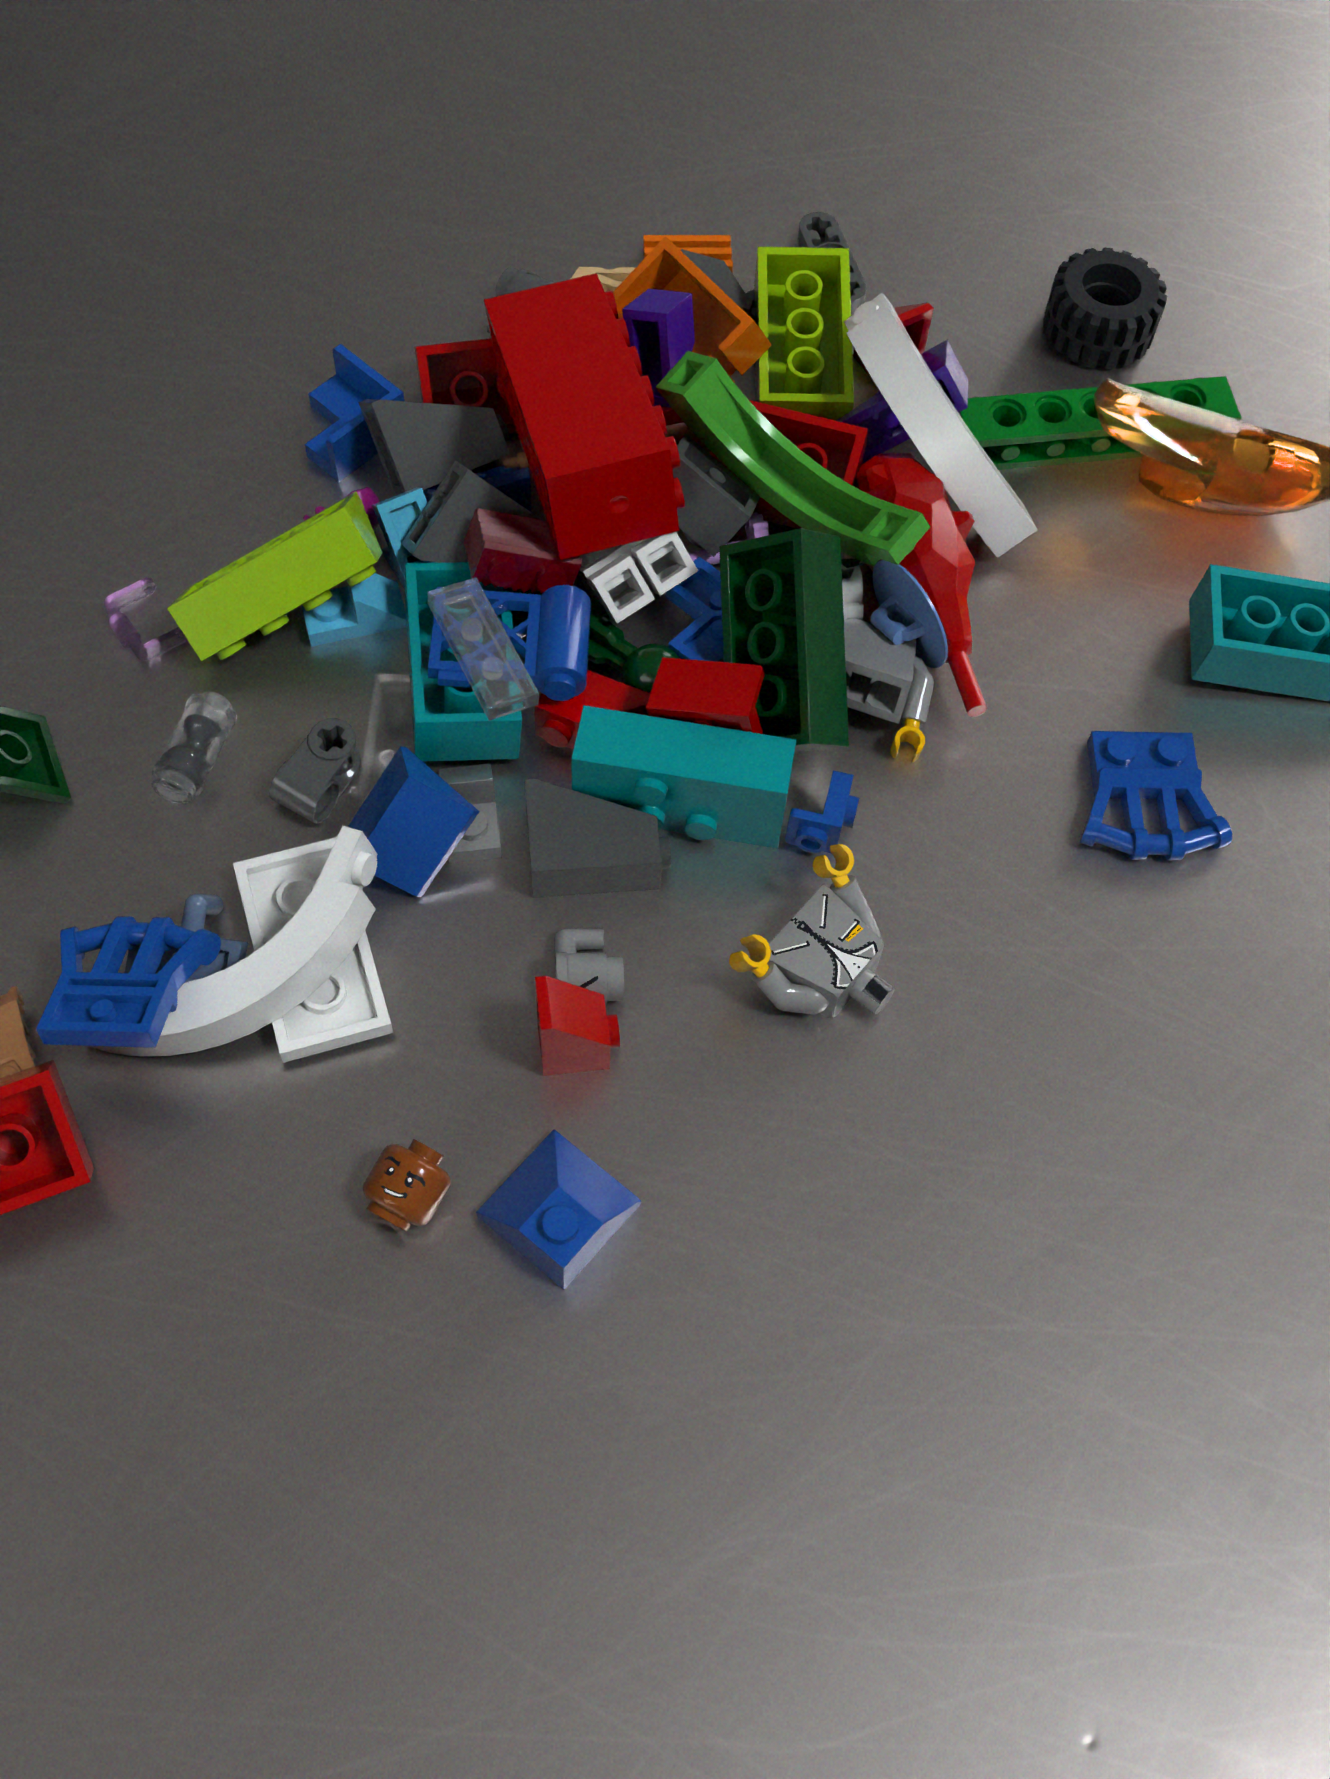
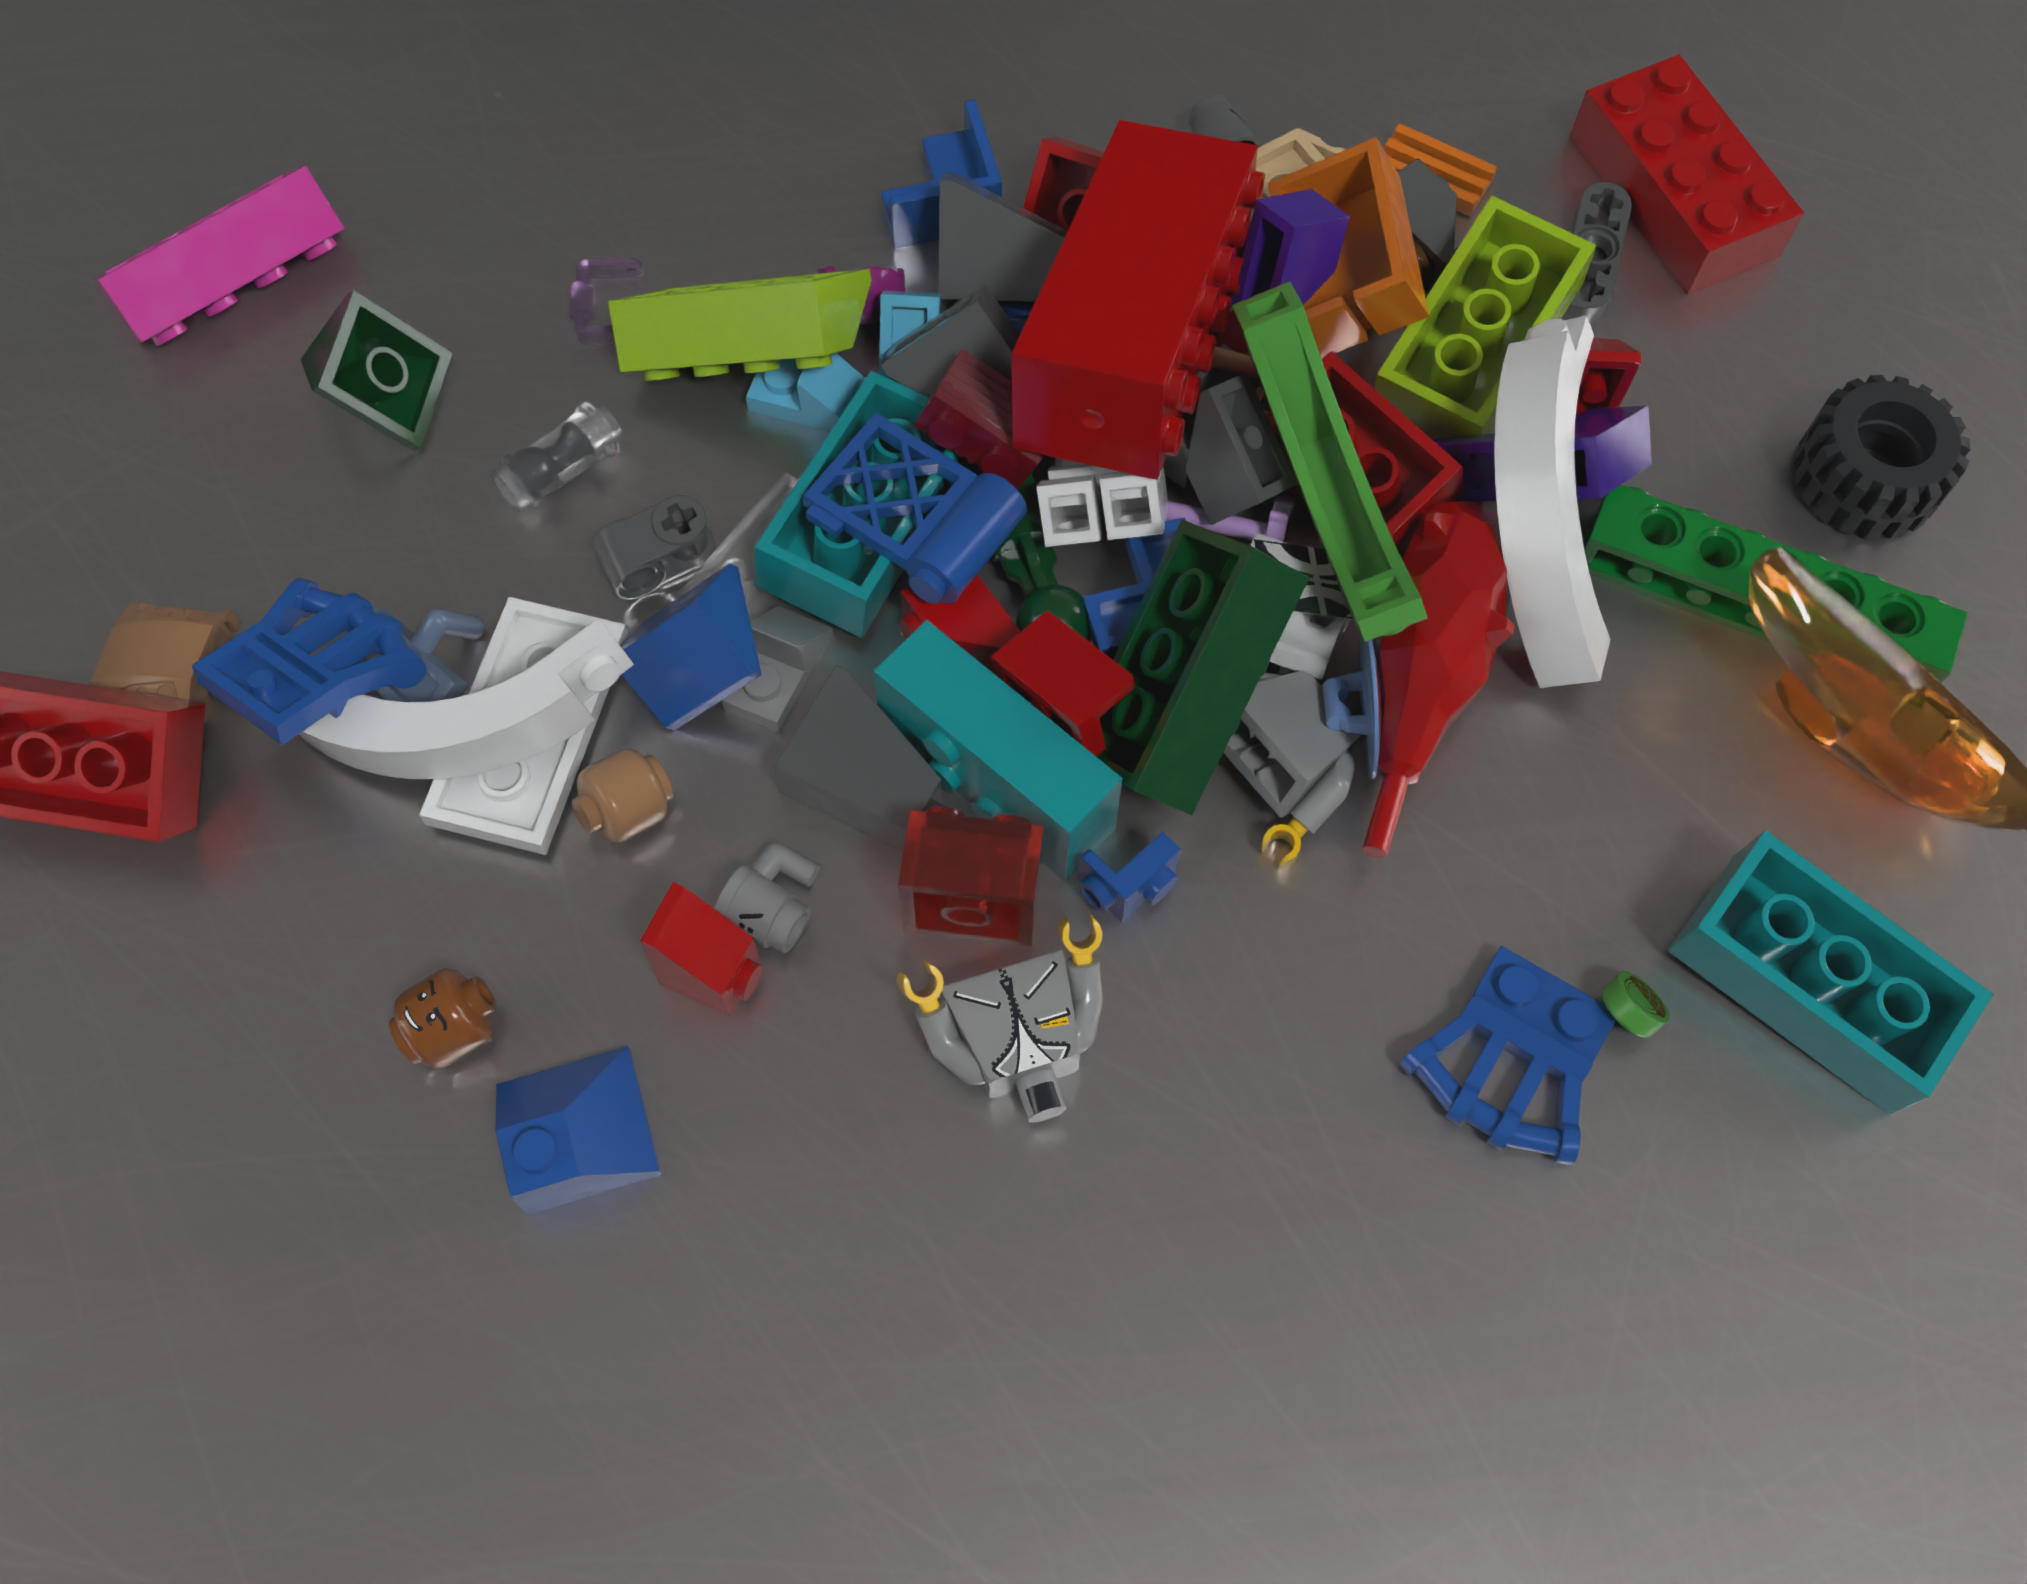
camera: 35 degrees right, 5 degrees up
clear tile [428,577,539,721] -> none
none -> medium nougat head [571,749,673,843]
none -> clear red brick [898,806,1044,947]
none -> red brick [1569,54,1804,295]
none -> bright green tile [1602,971,1670,1037]

